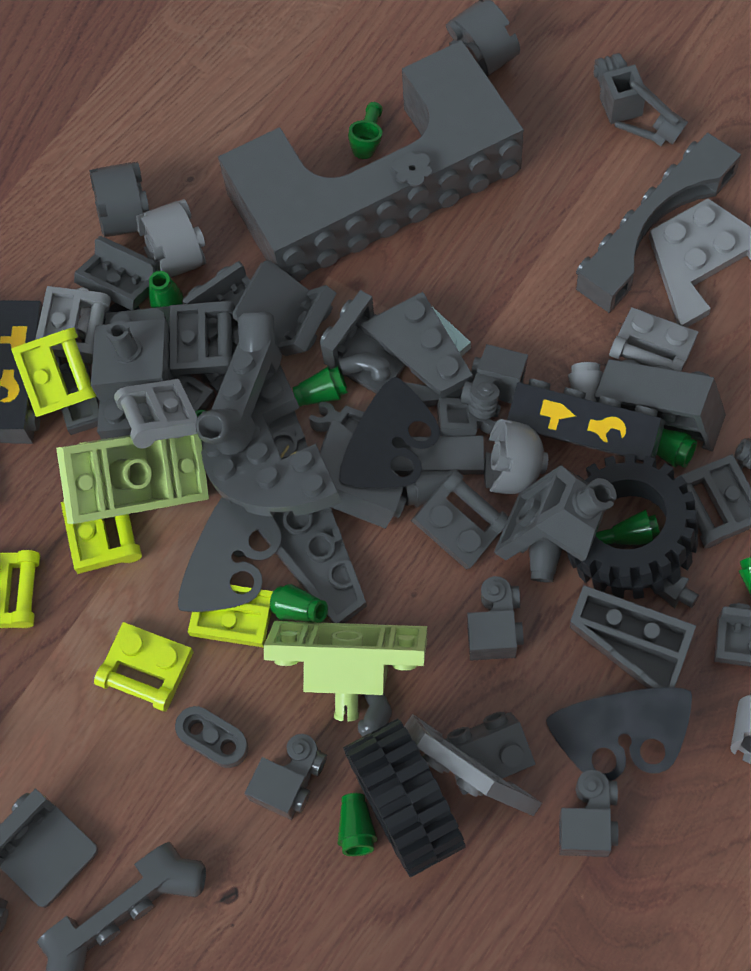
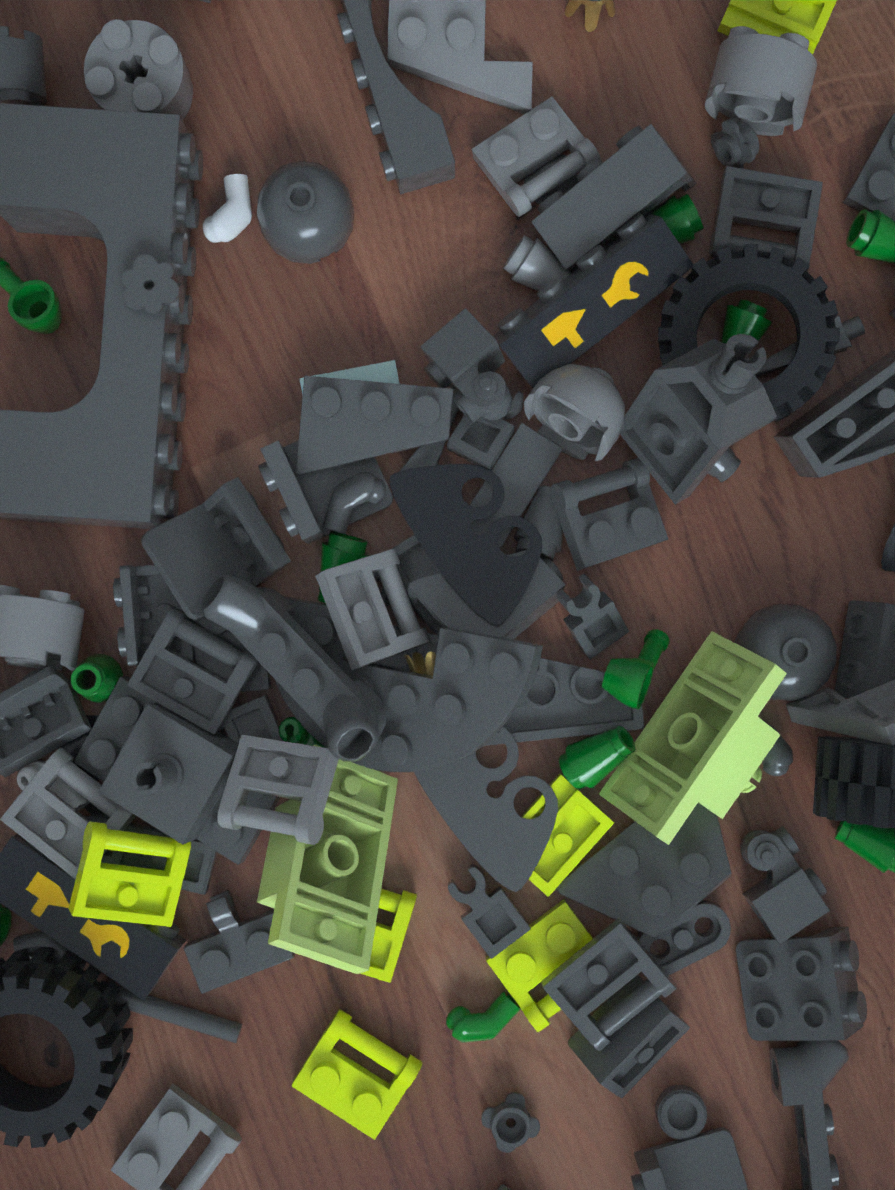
camera: 65 degrees left, 20 degrees up
dark grey brick [467,576,524,661] -> none
none -> light grey brick [84,19,193,120]
none -> dark grey plate [183,890,295,994]
none -> white arm [203,174,252,243]
none -> dark grey cylinder [256,161,354,264]
none -> light grey plate [315,549,431,671]
none -> green arm [446,991,521,1043]
none -> dark grey plate [448,864,531,959]
none -> dark grey plate [481,1092,540,1153]
none -> dark grey plate [542,918,678,1051]
none -> dark grey wing [556,803,732,939]
none -> dark grey plate [557,574,629,660]
none -> dark grey panel [568,975,691,1099]
none -> green bar [602,629,670,710]
none -> dark grey tile [655,1085,707,1140]
none -> dark grey cylinder [735,604,837,701]
none -> dark grey bracket [736,927,867,1041]

